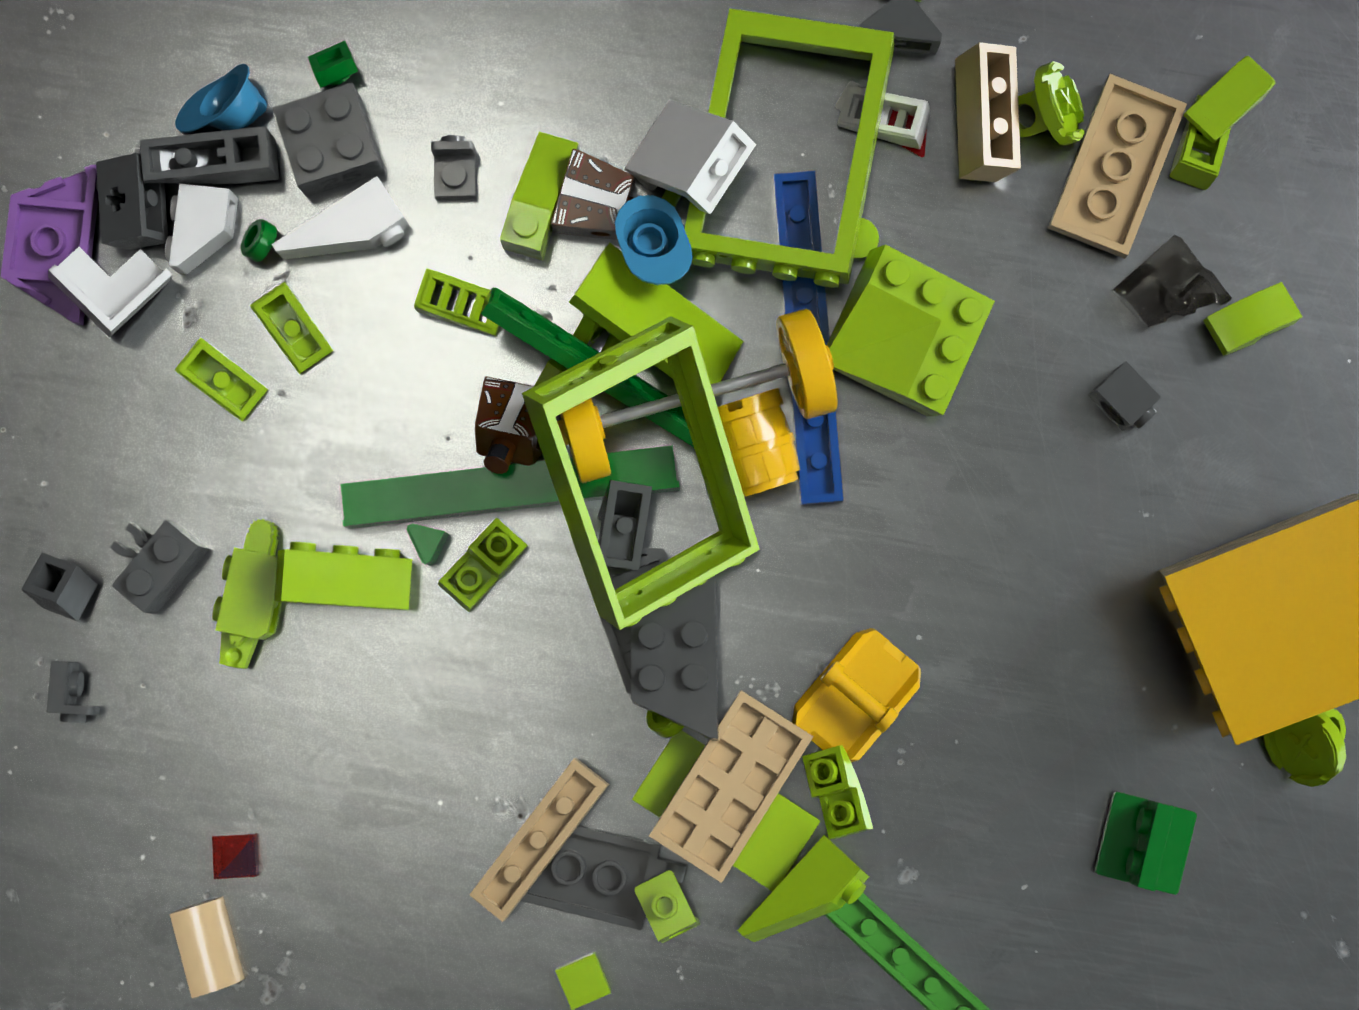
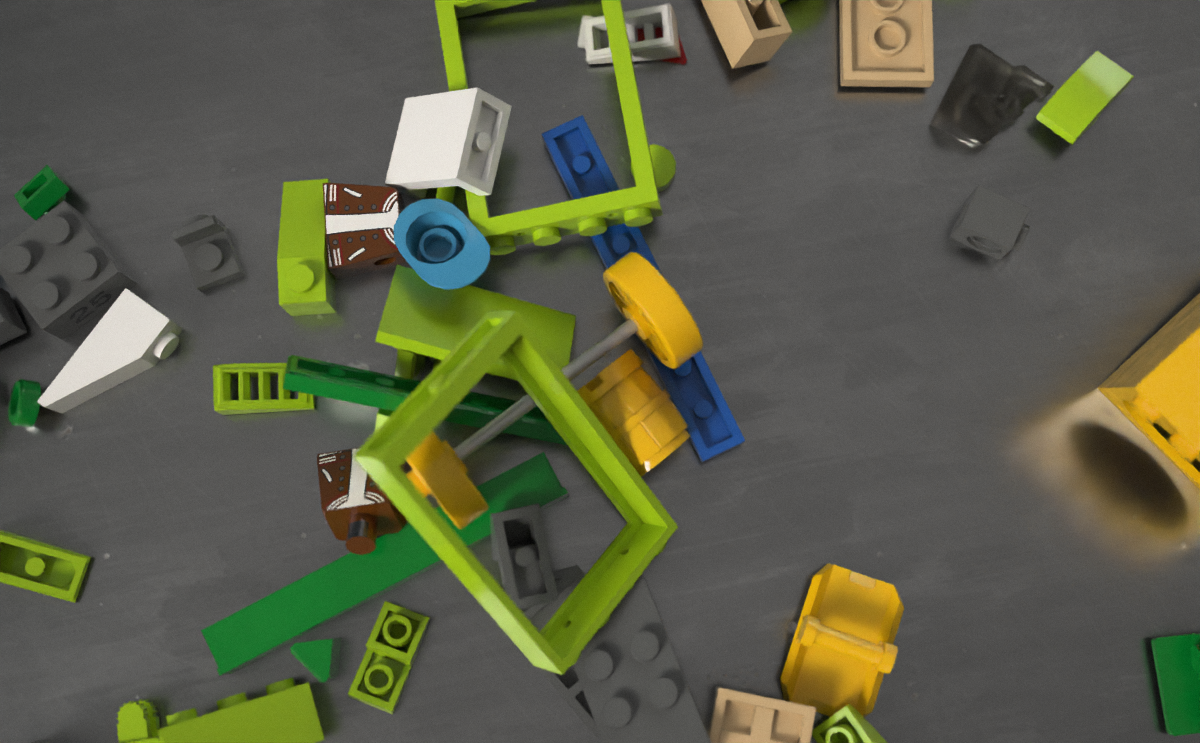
camera: 20 degrees left, 5 degrees down
lime slope [250,281,333,374] -> none
lime slope [827,244,995,416] -> none

